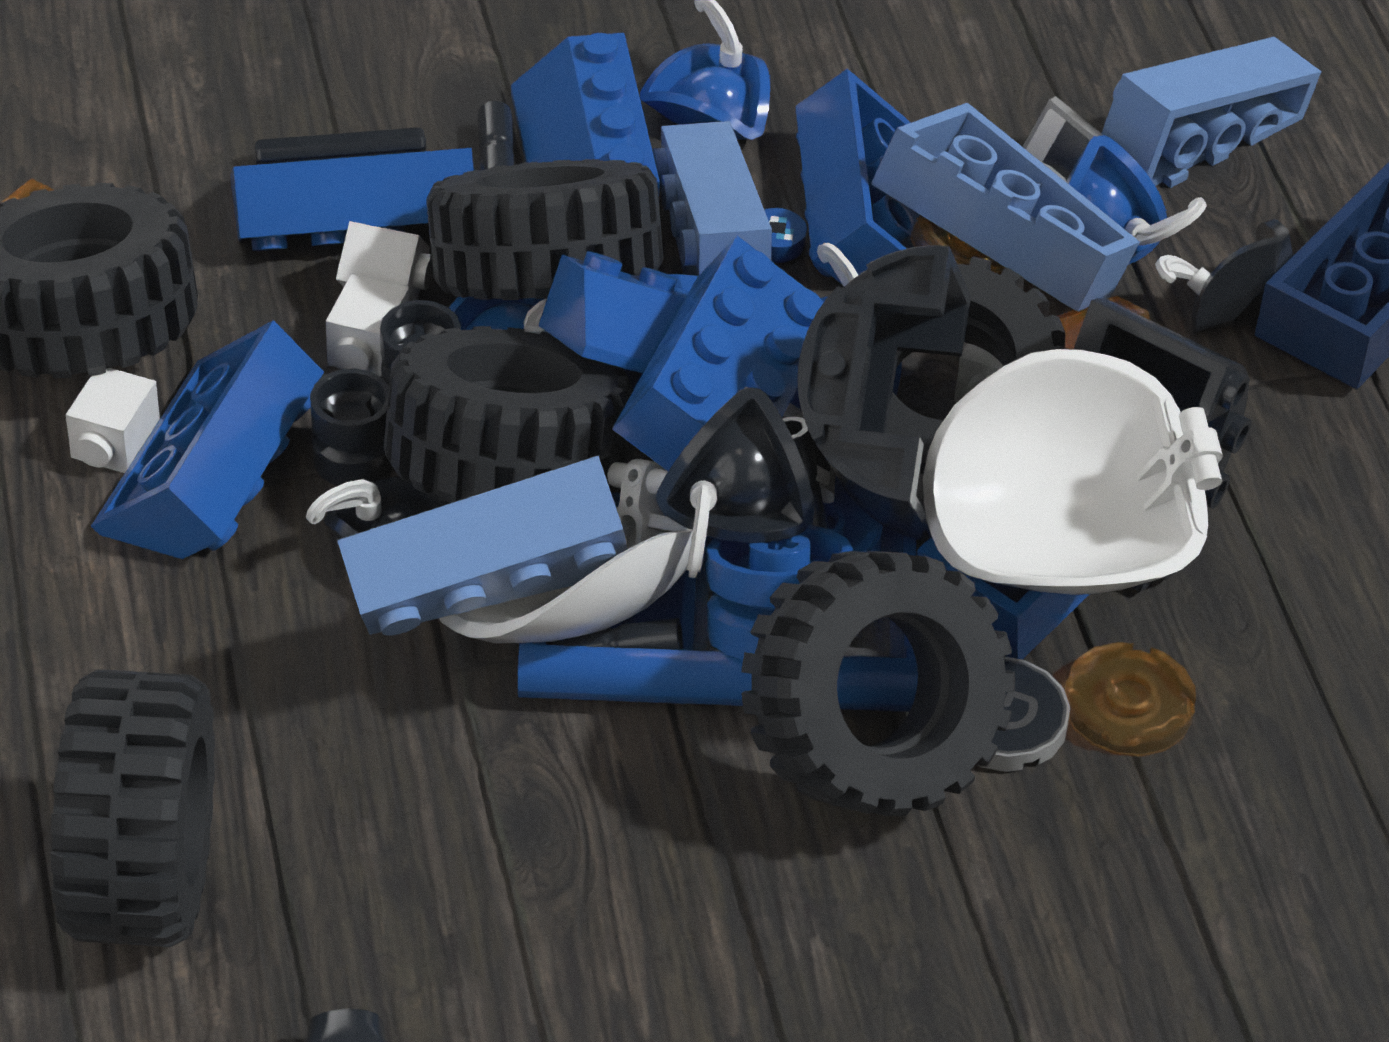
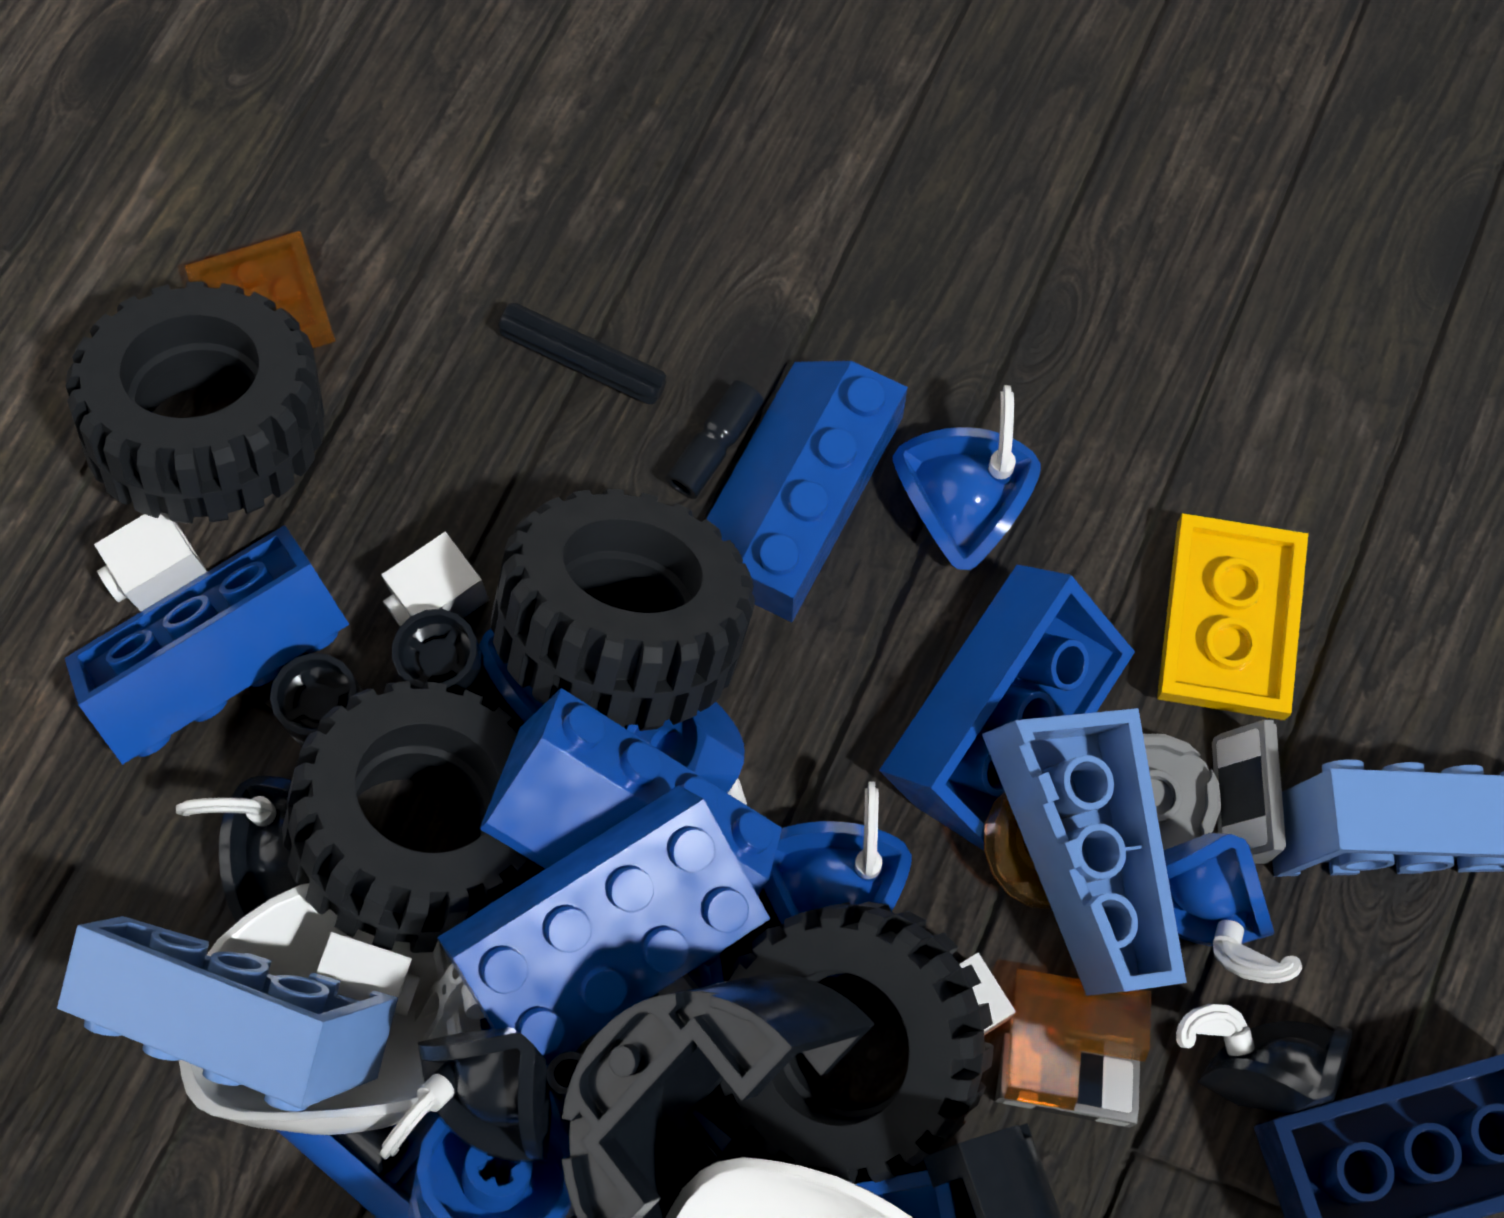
camera: 40 degrees right, 25 degrees up
blue slope [230,148,473,251] -> none
white brick [336,221,433,302] -> none
medium blue wedge [652,121,772,276] -> none
blue tile [764,208,807,263] -> none
none -> yellow plate [1157,513,1308,721]

